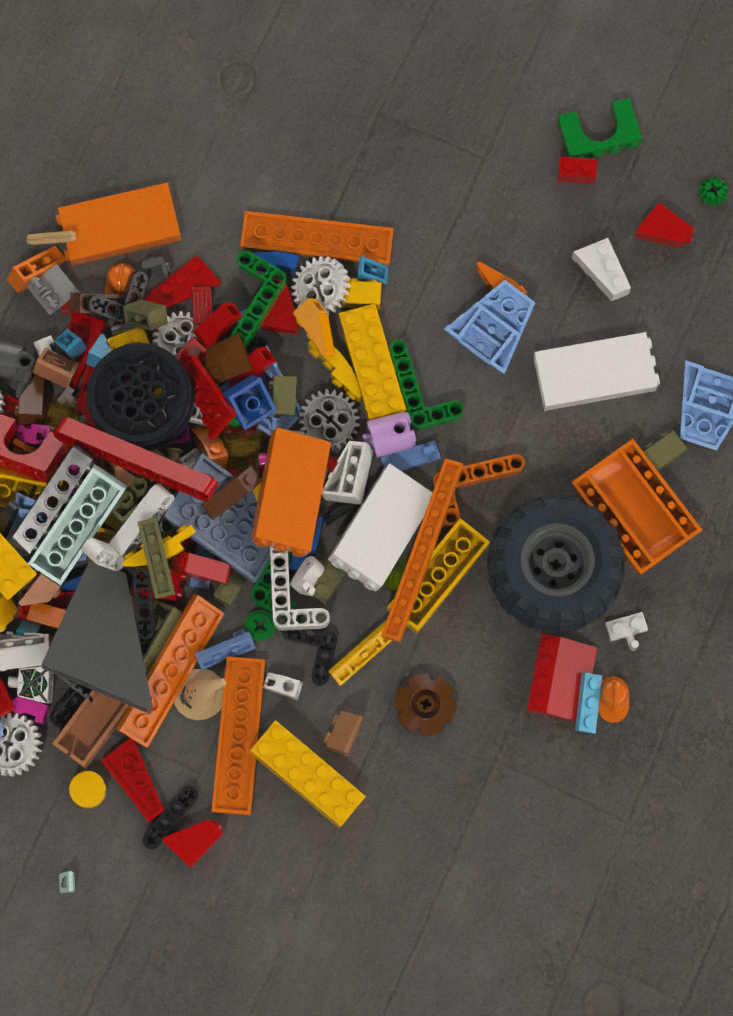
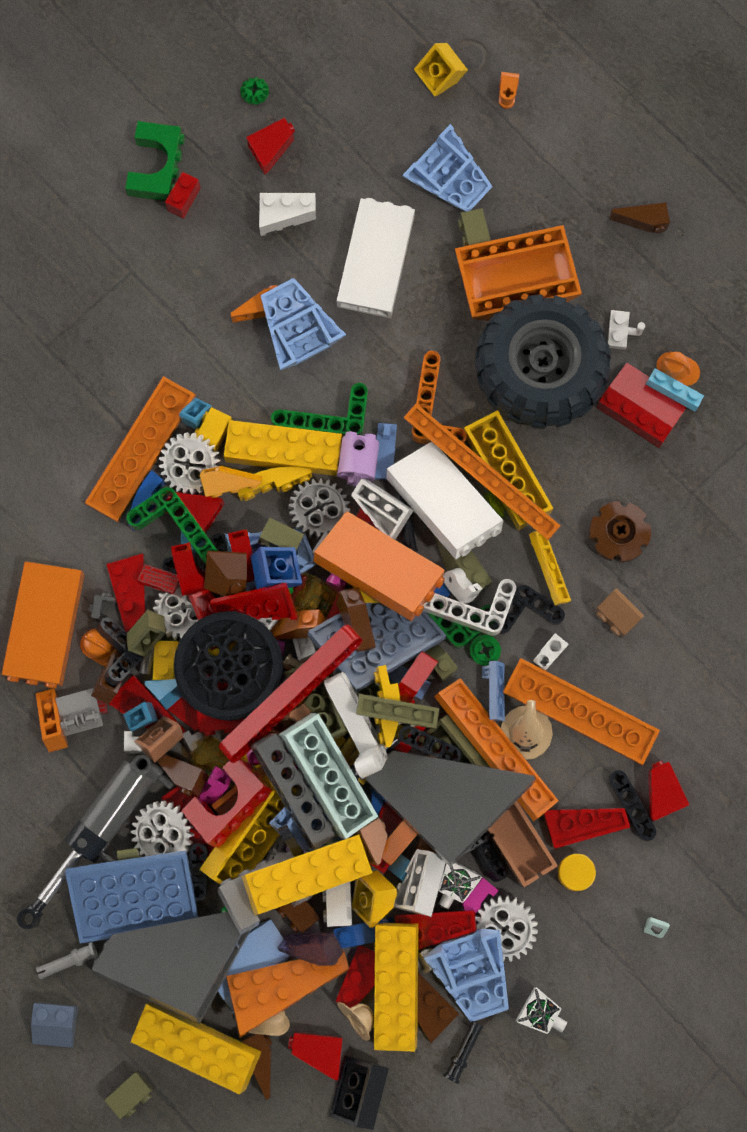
camera: 65 degrees left, 0 degrees up
tan axle [26,231,76,245] -> none
yellow brick [249,720,366,828] -> none

